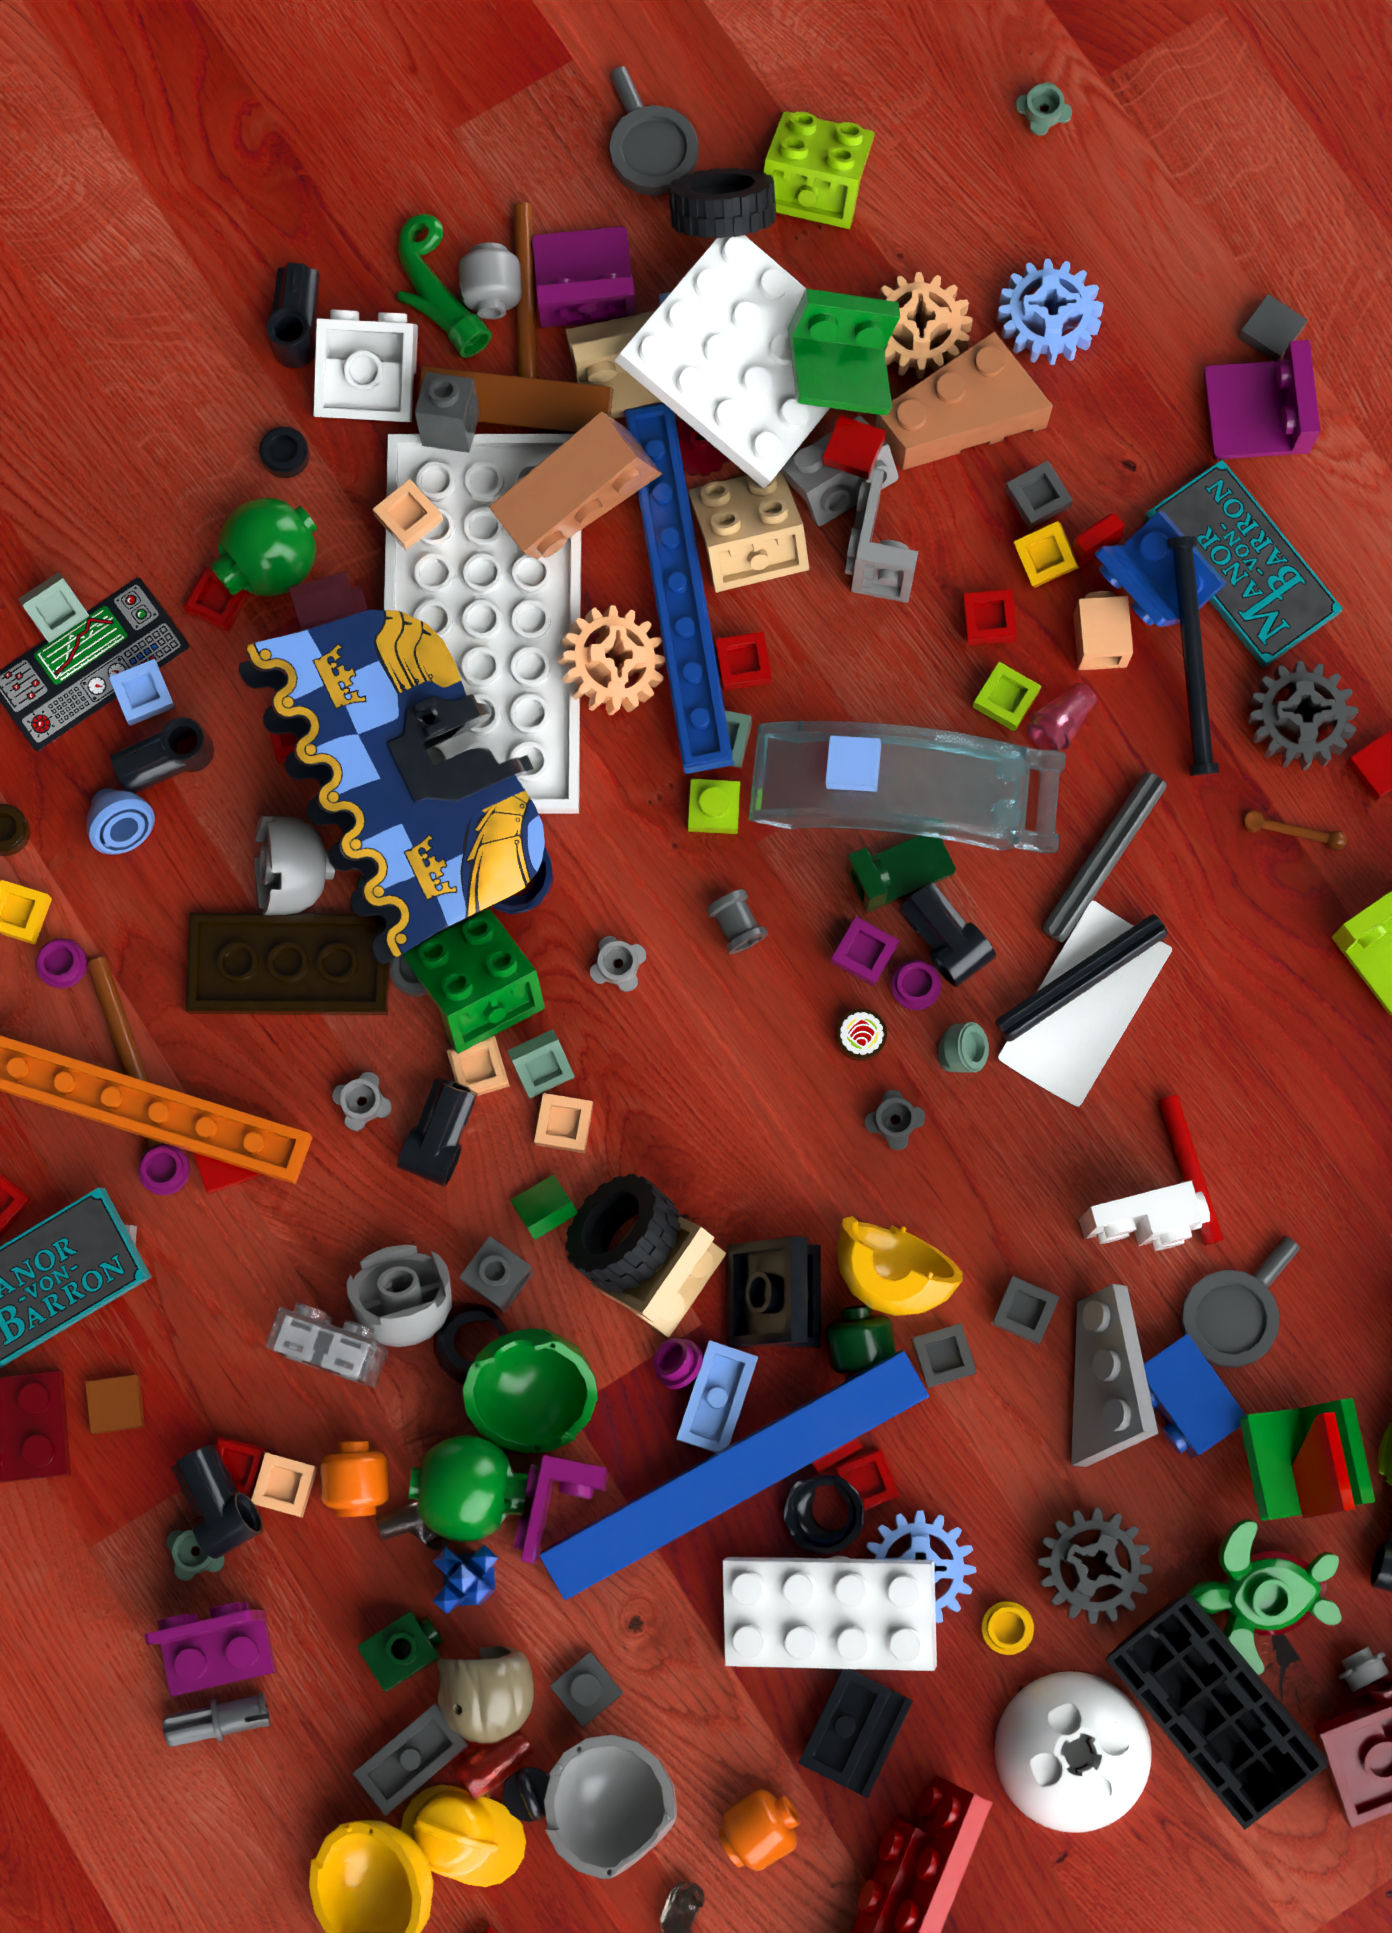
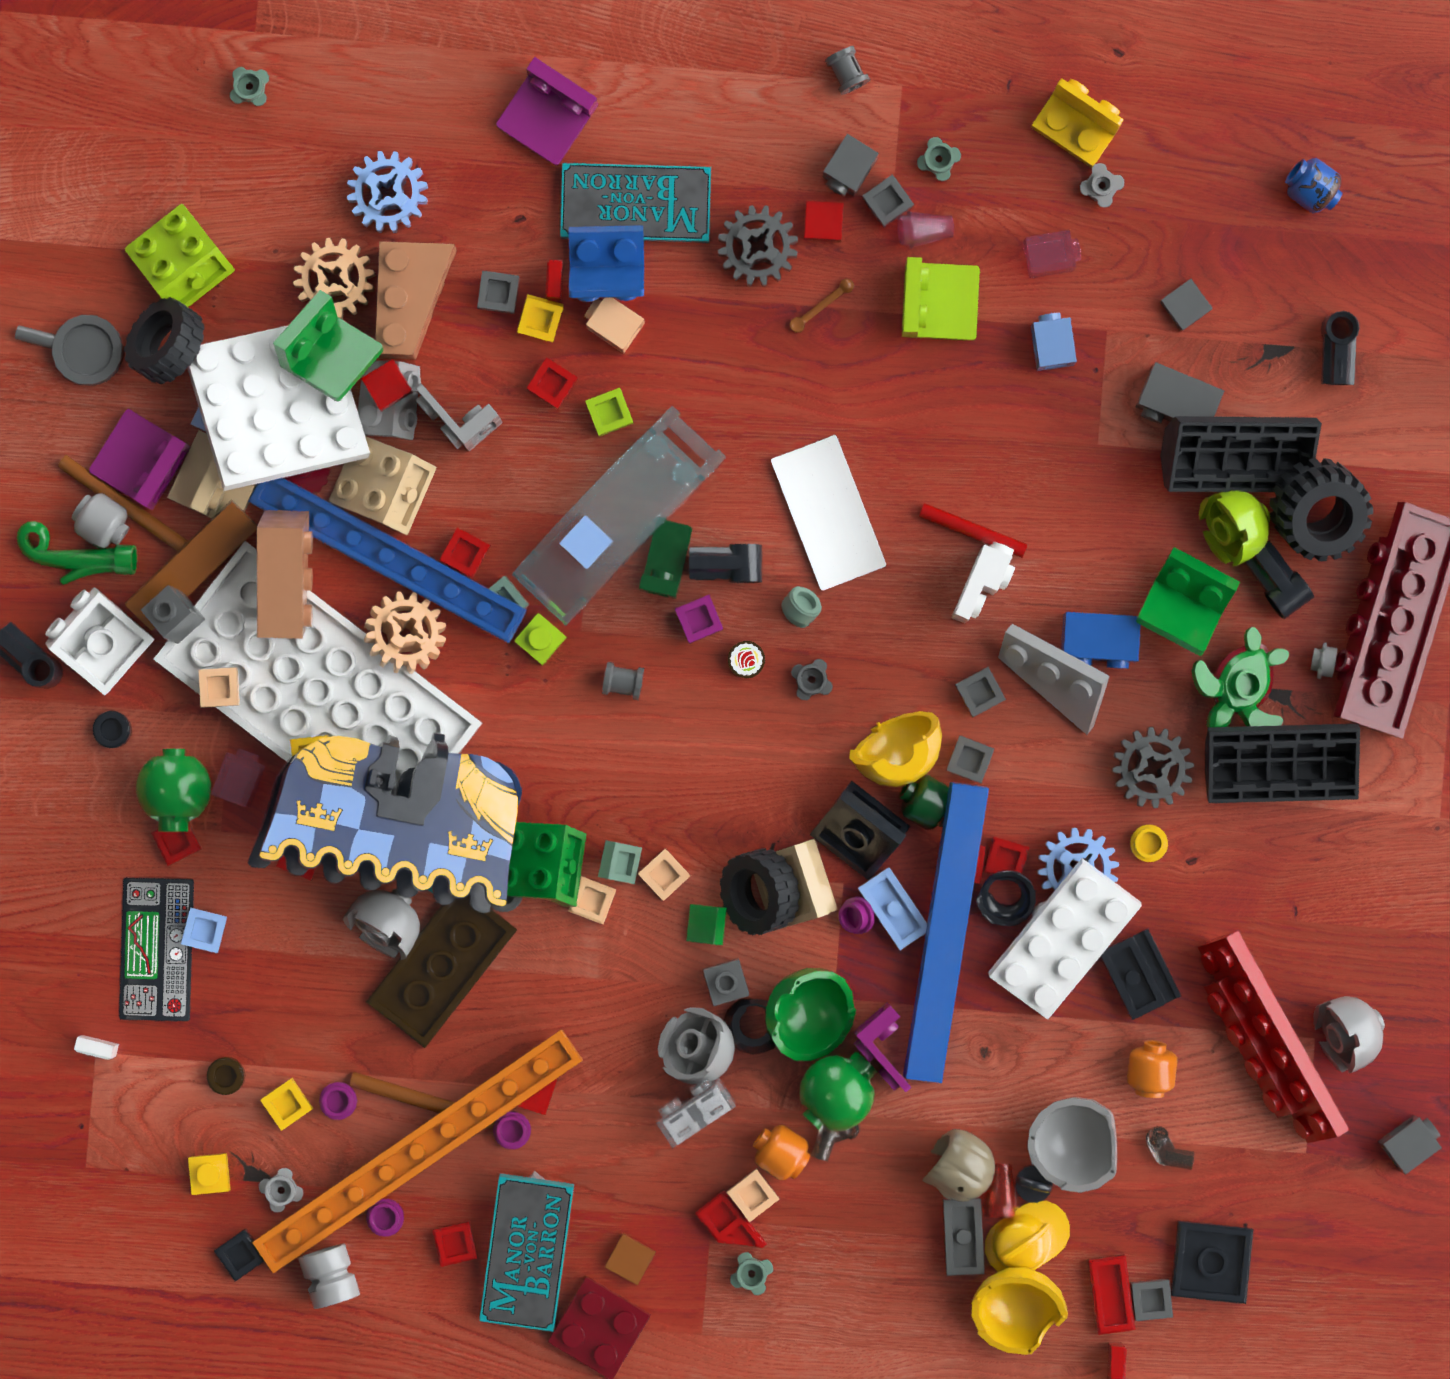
camera: 55 degrees left, 10 degrees up
plate [18,572,89,643] -> none
medium blue brick [86,788,155,855] -> none
black piece [110,717,214,794] -> none
magenta bracket [144,1602,277,1697] -> none
dark grey axle [162,1692,271,1747] -> none
black piece [171,1444,263,1559] -> none
light grey plate [333,1072,392,1131] -> none
dark green brick [357,1611,444,1692] -> none
black piece [397,1077,478,1187] -> none
blue rock [432,1545,498,1614] -> none
dark grey plate [550,1652,624,1728] -> none
light grey plate [590,936,646,992] -> none
magenta plate [891,960,941,1011] -> none
white piece [994,1671,1152,1833] -> none
black axle [995,914,1168,1042] -> none
clear pink cone [1027,683,1097,754] -> none
dark grey axle [1042,772,1167,943] -> none
black bar [1167,536,1219,776] -> none
dark grey piece [1180,1236,1300,1369] -> none
dark grey tile [1238,294,1308,361] -> none
red tile [1292,1412,1355,1518] -> none

